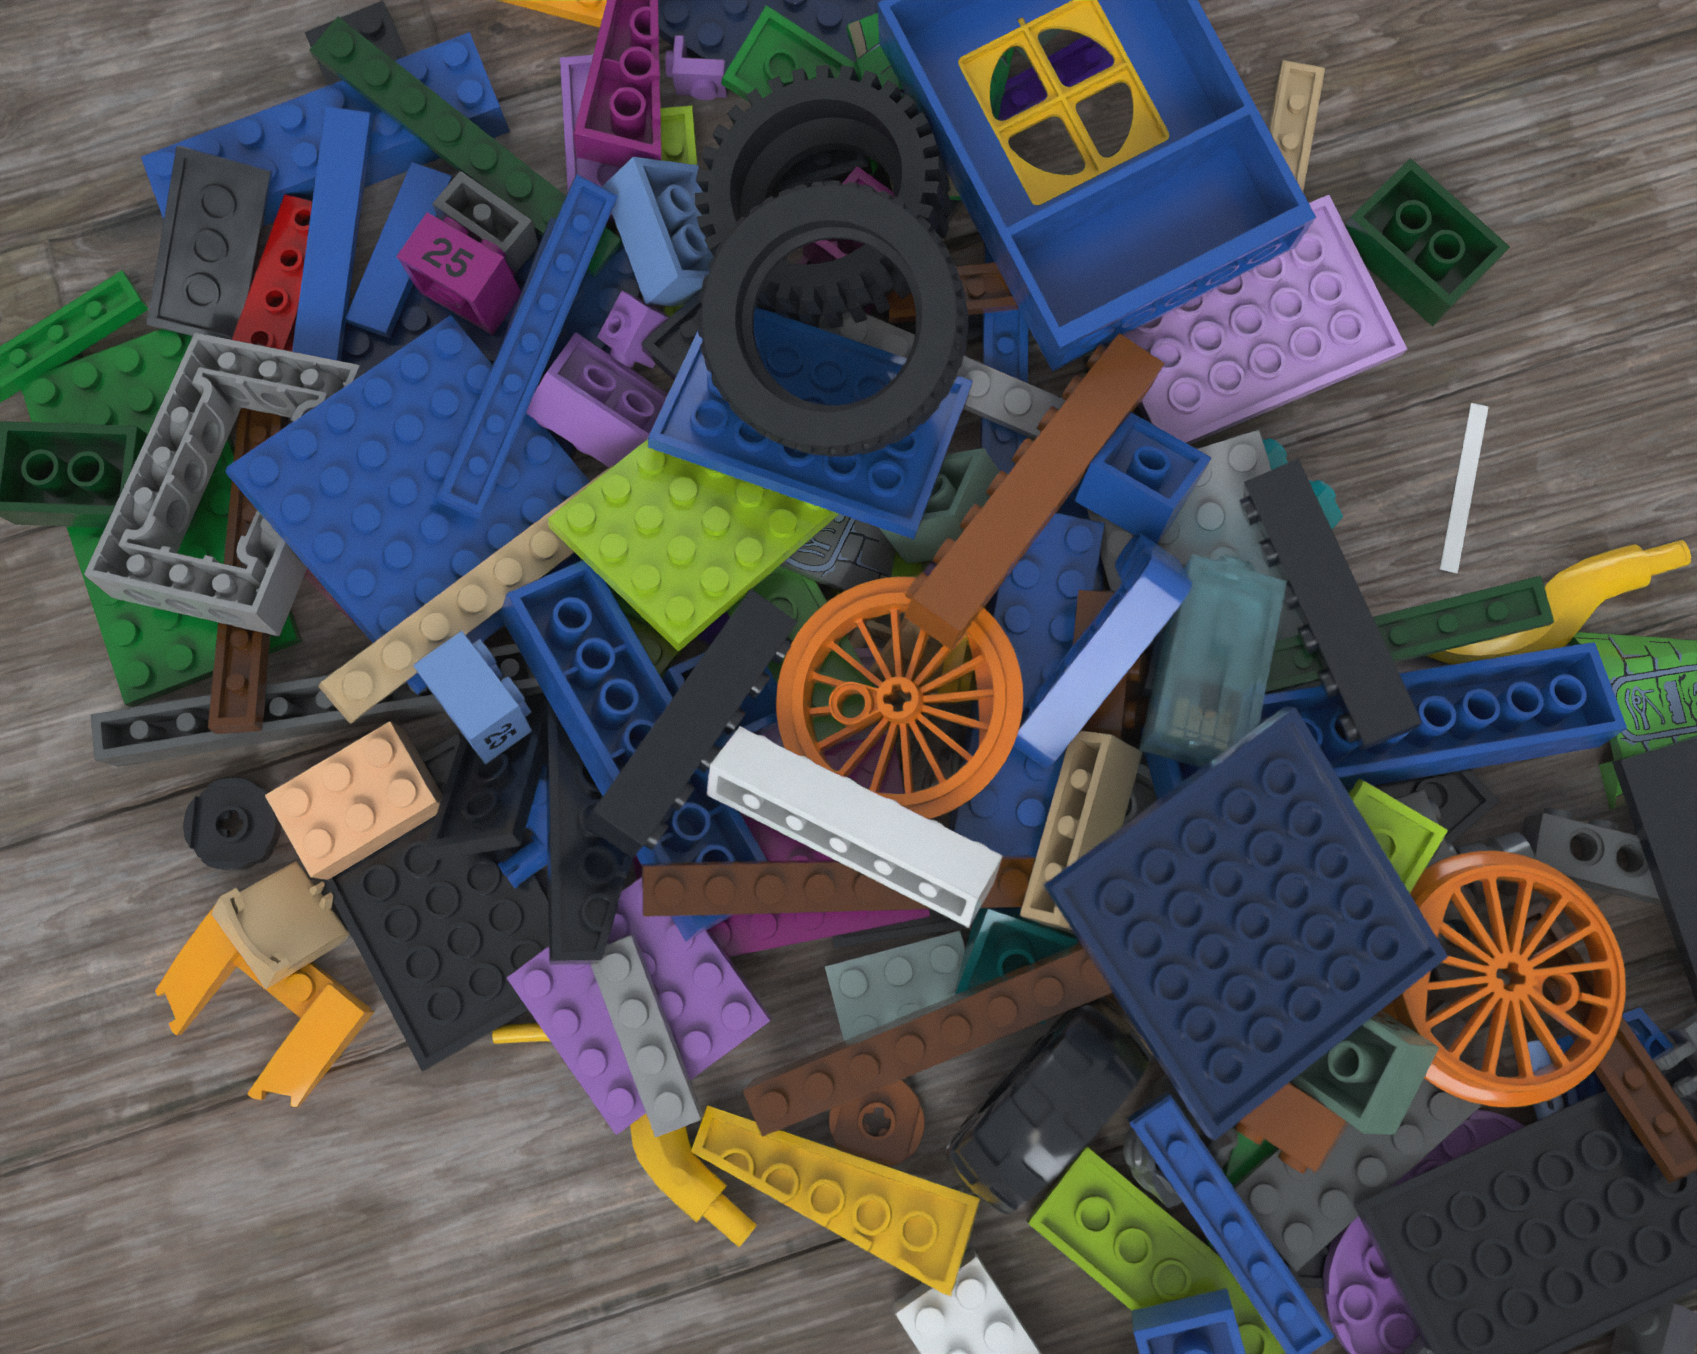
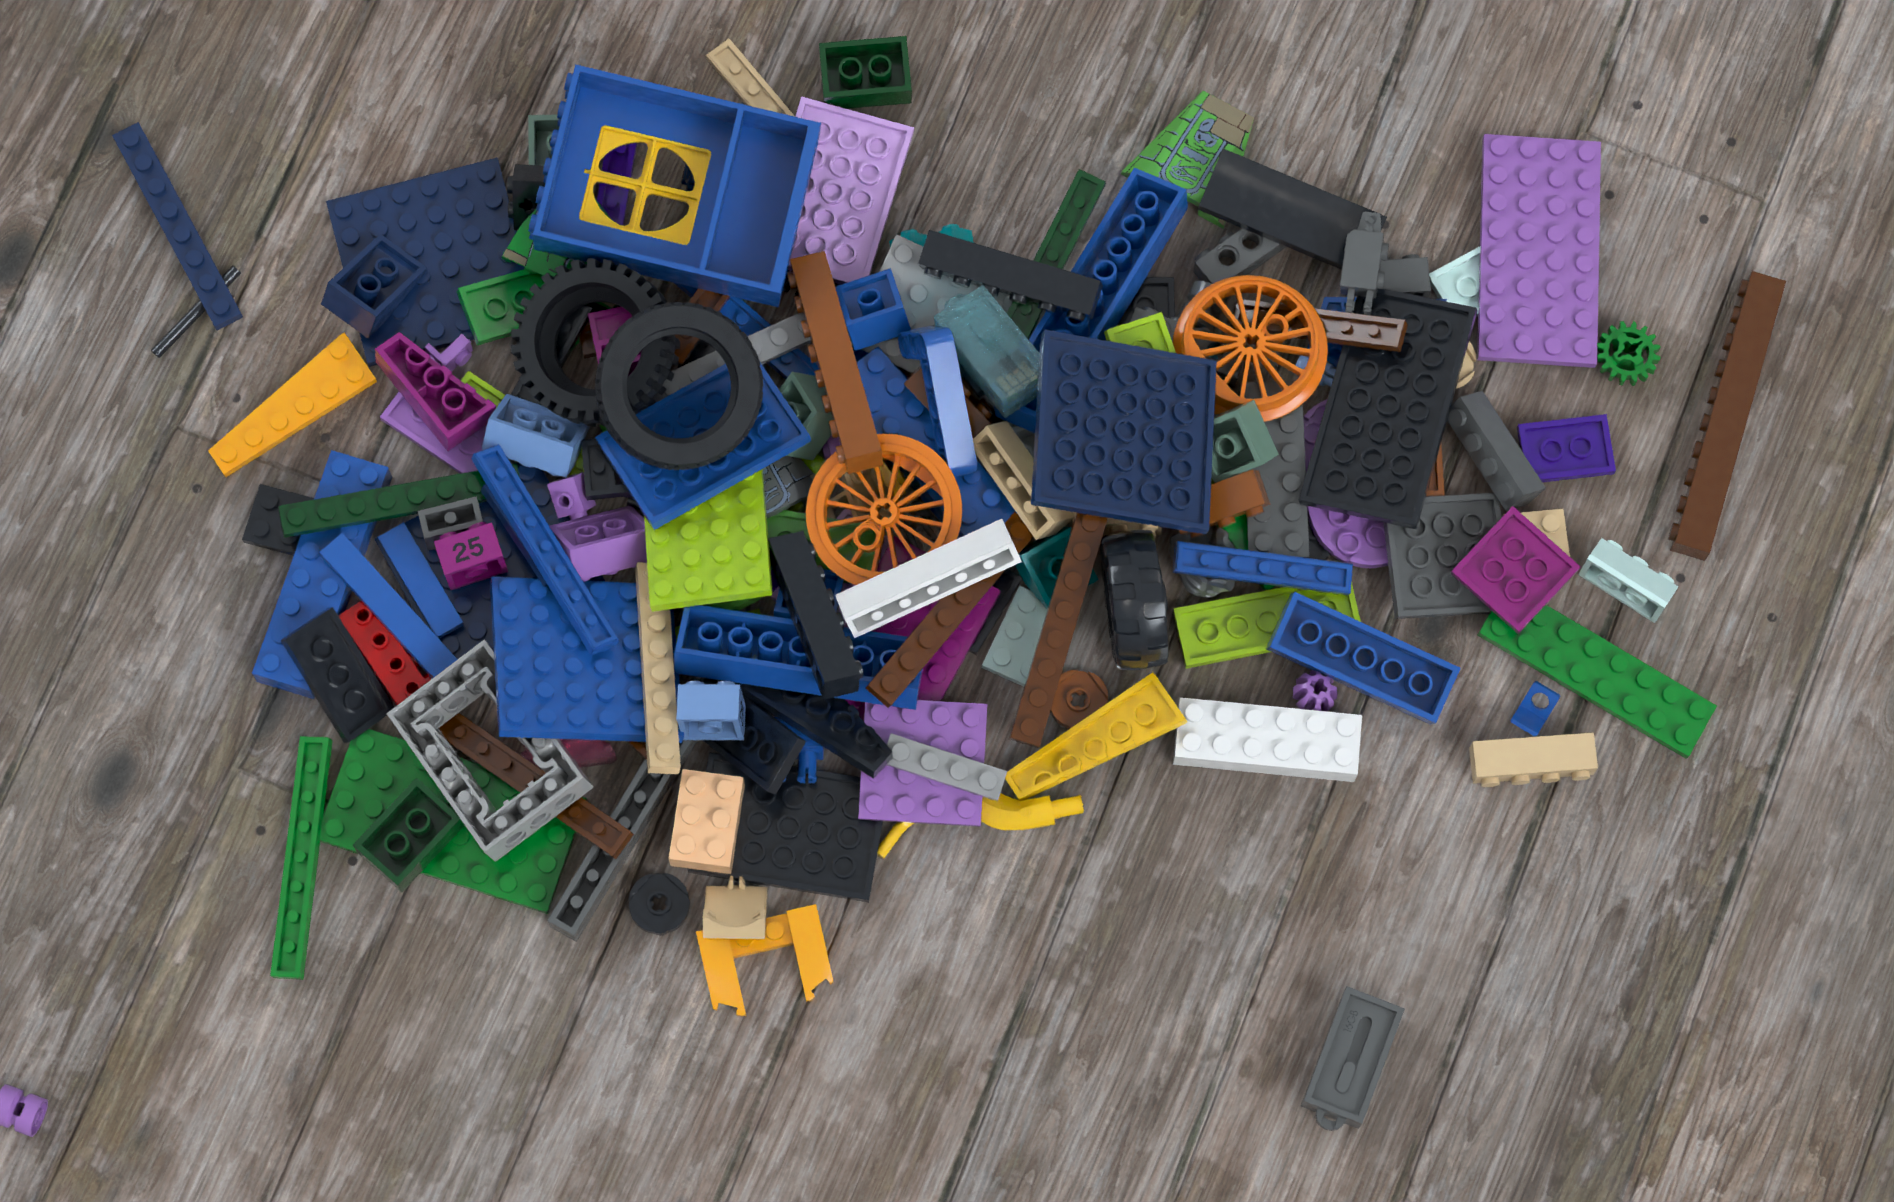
camera: 55 degrees left, 5 degrees down
yellow animal [1425,540,1691,665] -> none
white sticker [1440,403,1488,574] -> none

